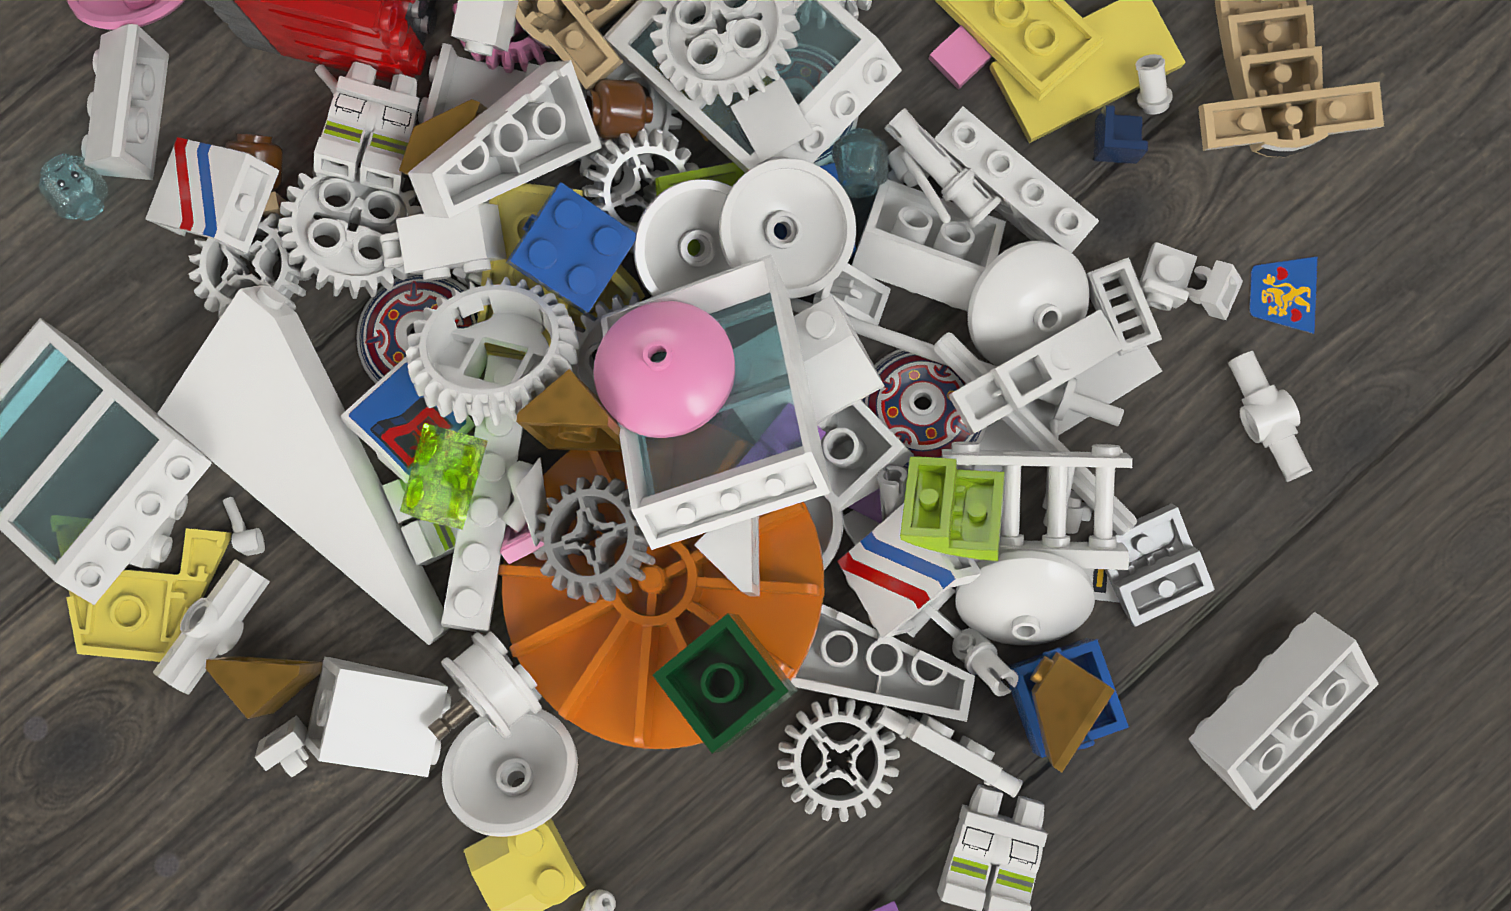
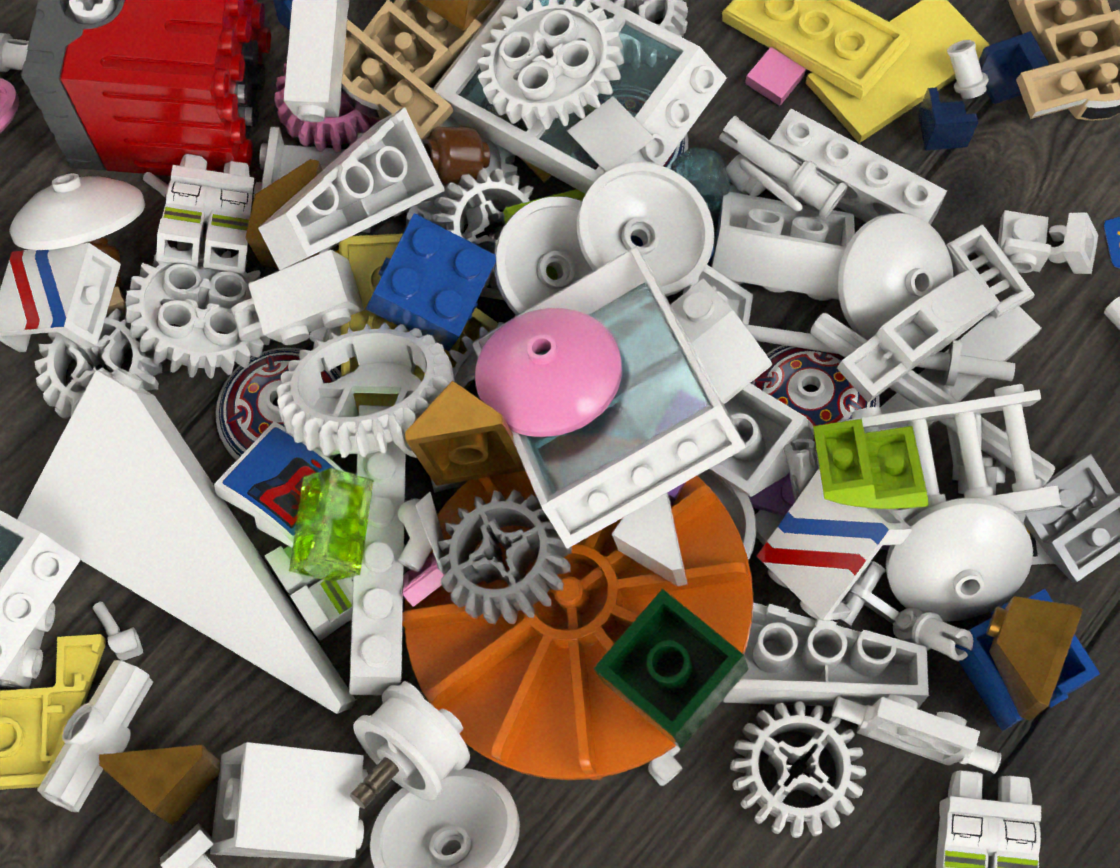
camera: 10 degrees left, 15 degrees down
none -> white dish [9,173,145,250]
none -> dark blue panel [979,31,1049,104]

